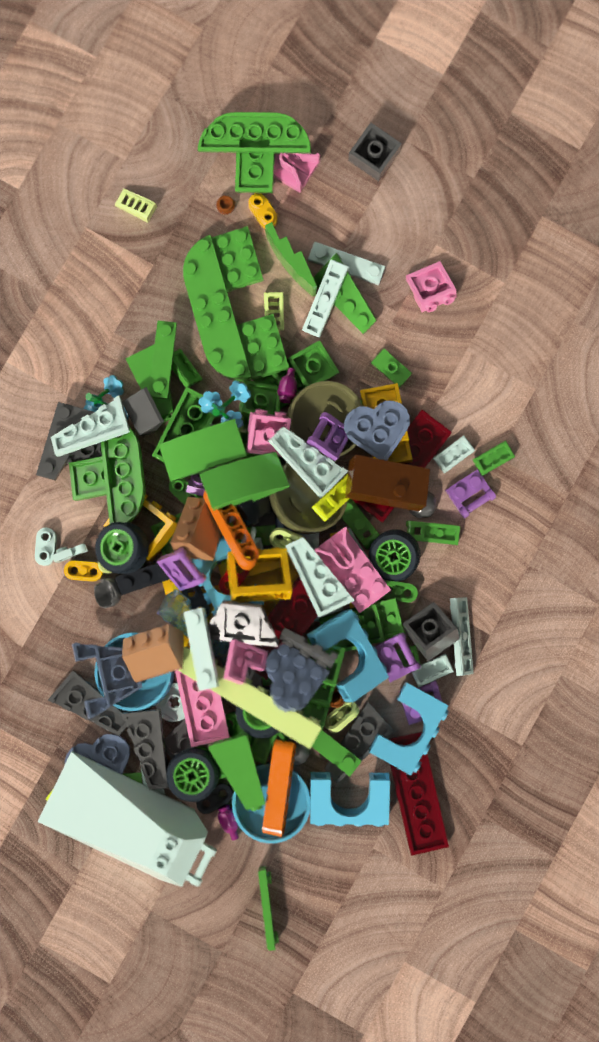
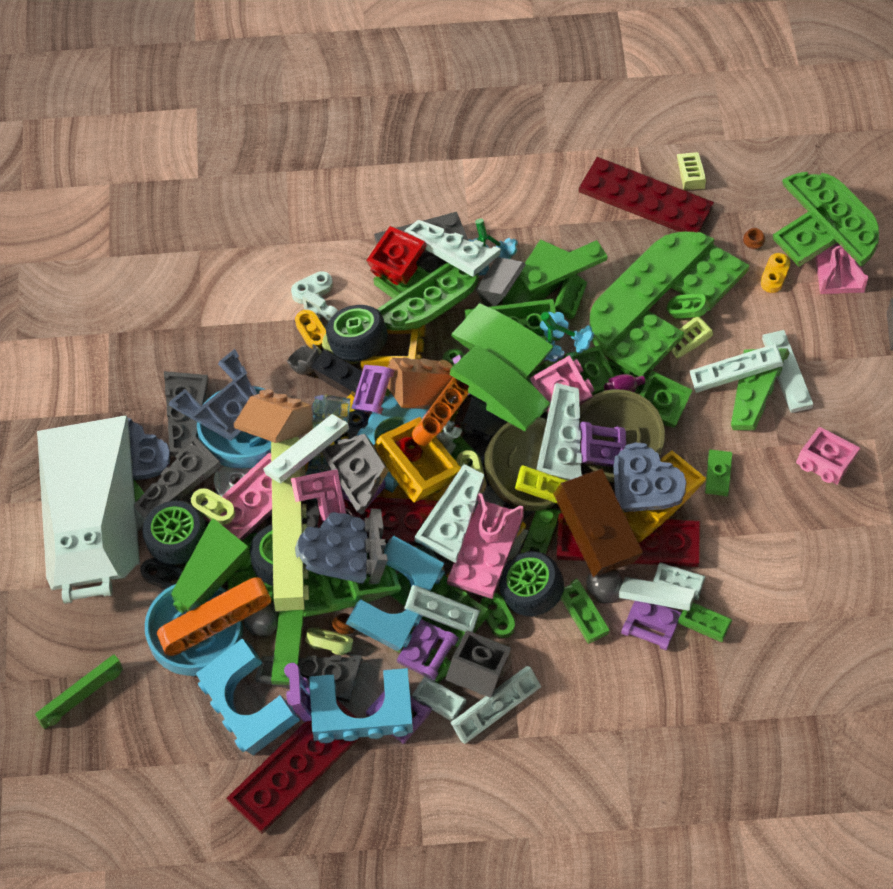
camera: 60 degrees right, 25 degrees down
magenta plant [218,804,239,840] -> none
bright green slope [265,222,317,297] -> none
none -> yellowish green plate [191,489,235,525]
none -> medium lavender plate [284,663,312,722]
none -> red plate [366,226,427,285]
none -> light aqua tile [404,585,479,632]
none -> dark red plate [579,157,714,233]
none -> light aqua tile [619,577,695,611]
none -> bright green plate [667,294,710,319]

